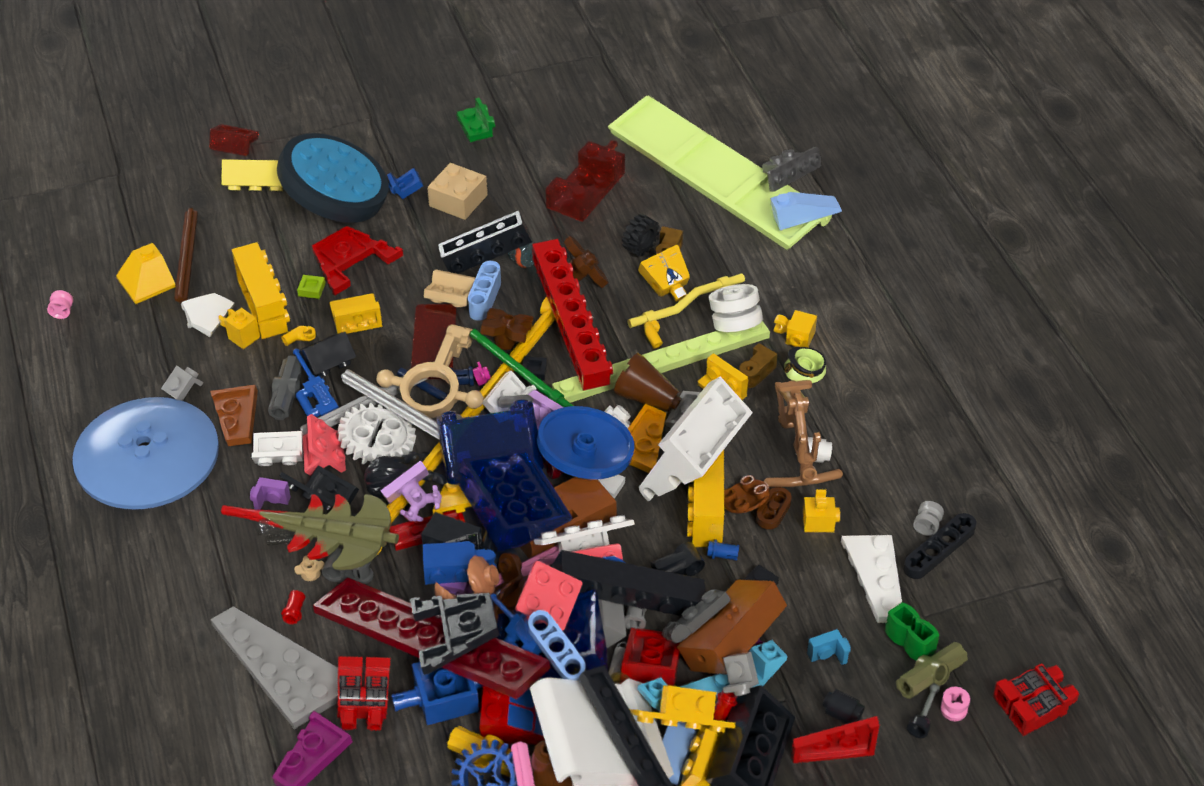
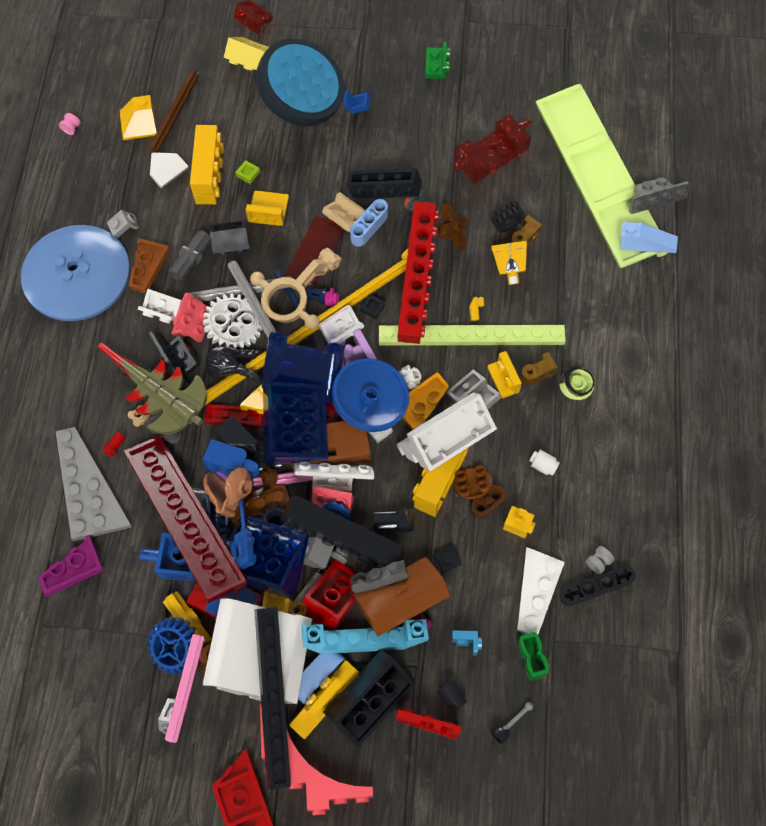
camera: 25 degrees right, 20 degrees up
yellow brick [218,307,260,349] -> none
medium lavender bracket [250,477,291,510] -> none
yellow arm [281,326,316,346] -> none
blue piece [293,349,339,417] -> none
red wing [312,226,403,295] -> none
red hips [337,656,390,731] -> none
lavender piece [381,461,442,522] -> none
black wing [410,593,499,675] -> none
tan brick [428,163,487,220] -> none
green bar [470,329,574,407] -> none
reddish brown plant [480,308,534,350] -> none
flat silver arm [498,395,534,412] -> none
coral bracket [516,561,582,630] -> none
light blue beam [528,610,585,681] -> none
reddish brown cone [614,353,682,412] -> none
light yellow bar [627,274,745,328] -> none
yellow bracket [629,685,736,733] -> none
blue pin [707,539,739,561] -> none
white wheel [709,284,763,332] -> none
red pin [713,690,737,721] -> none
light grey bracket [723,652,759,696] -> none
medium nougat piece [764,380,843,487] -> none
yellow brick [774,310,817,347] -> none
olive piece [896,642,968,699] -> none
bright pink wheel [940,687,970,721] -> none
red hips [993,663,1079,736] -> none

